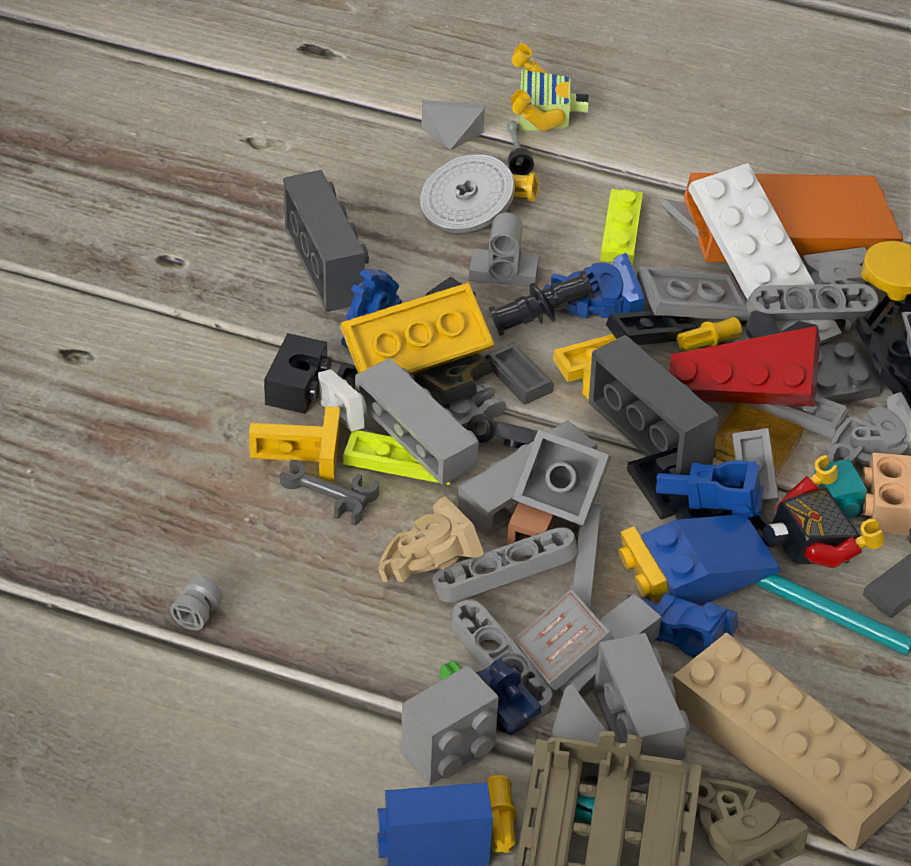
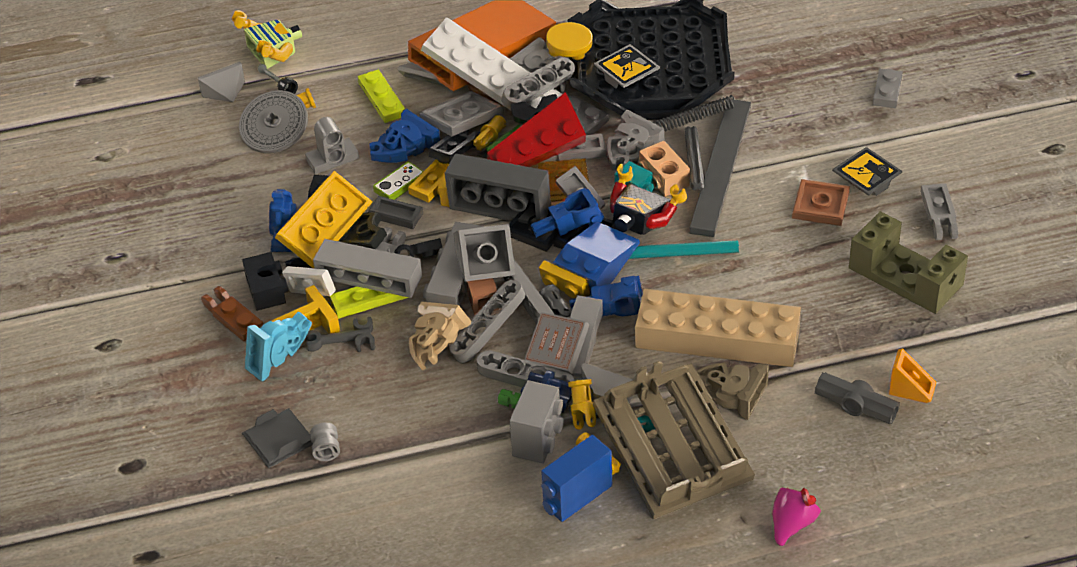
camera: 30 degrees left, 0 degrees up
dark grey brick [283,170,369,312] -> none
black piece [489,270,595,336] -> none
light grey brick [593,633,690,787] -> none
none -> dark orange hinge [201,286,264,342]
none -> dark grey piece [242,408,313,468]
none -> medium azure piece [245,312,312,381]
none -> tile [373,161,424,200]
none -> dark grey piece [539,284,572,317]
none -> yellow piece [568,379,596,430]

